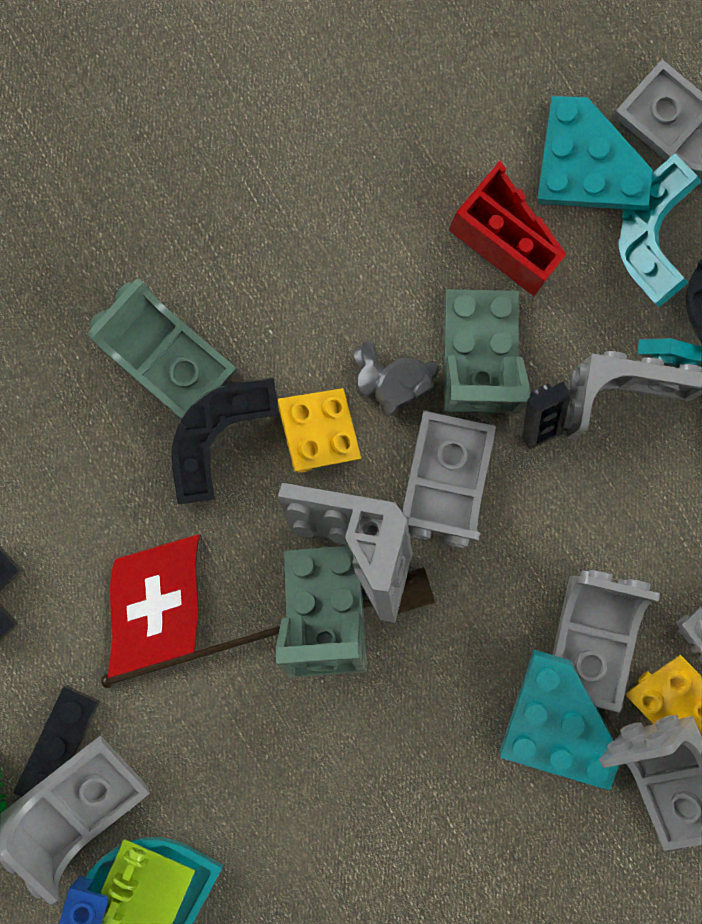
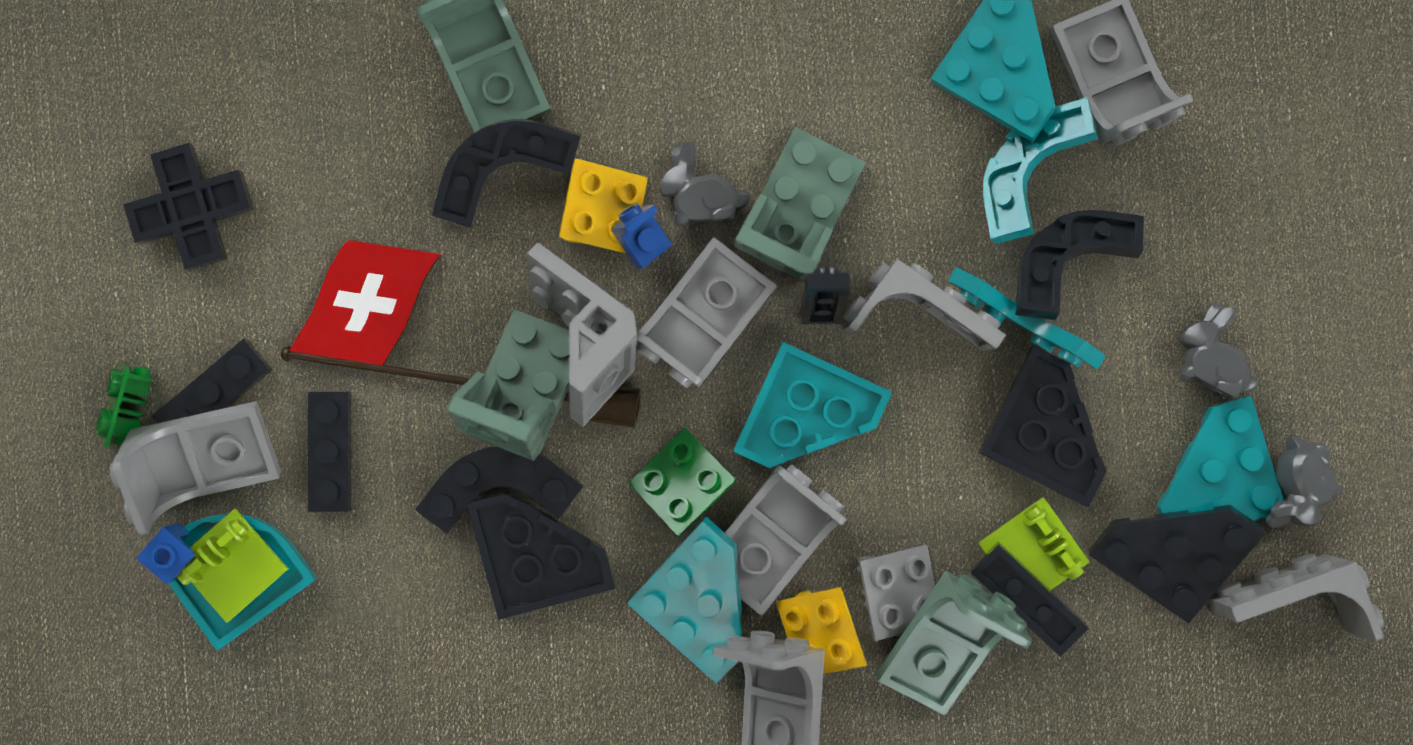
camera: 30 degrees right, 5 degrees up
red wedge [449,160,567,296] -> none
none -> black plate [308,392,351,512]
none -> black plate [415,447,584,534]
none -> black plate [467,491,616,620]
none -> blue bracket [611,203,672,269]
none -> green hinge [628,427,737,537]
none -> teal plate [733,342,892,468]

